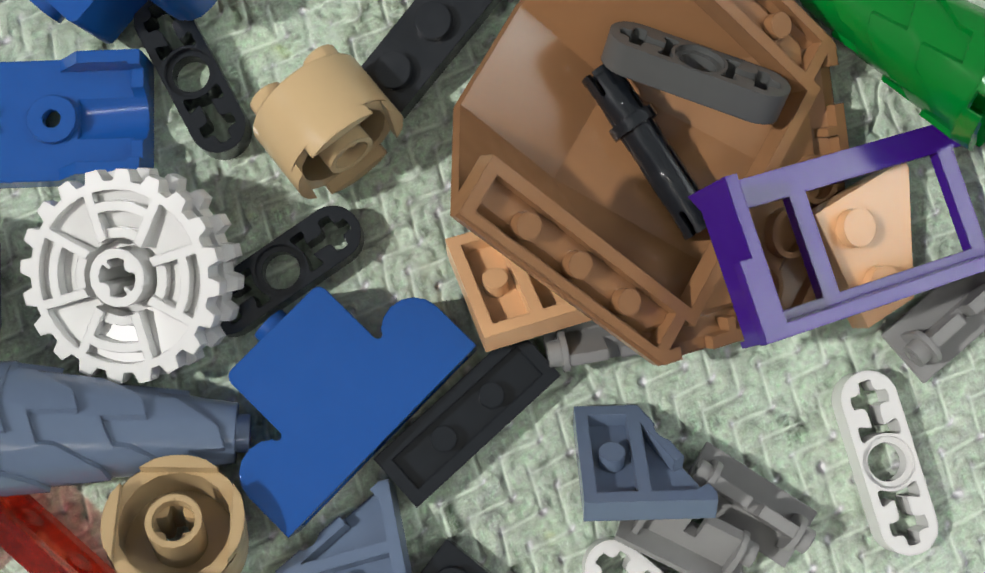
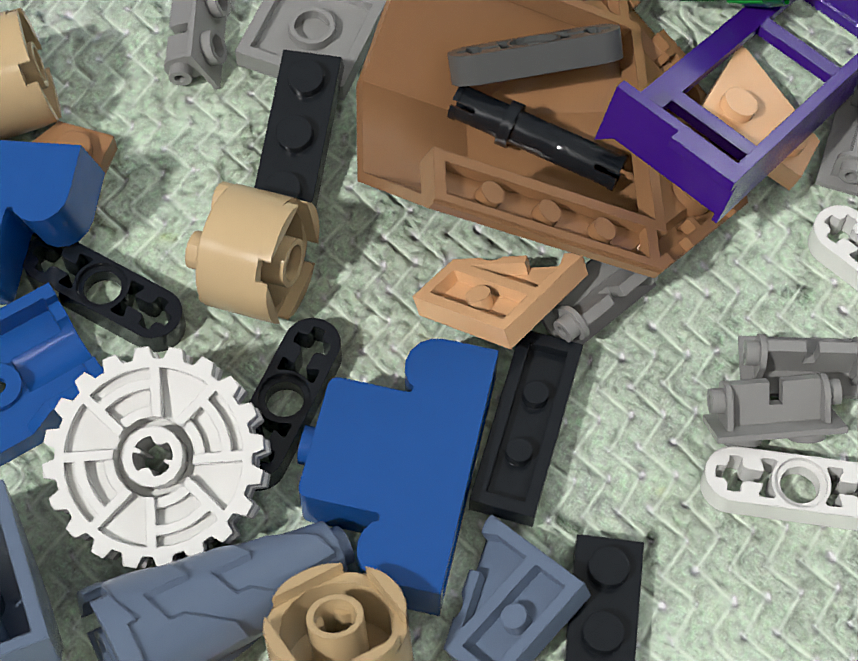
camera: 30 degrees left, 20 degrees down
sand blue wing [573,405,719,522] -> none

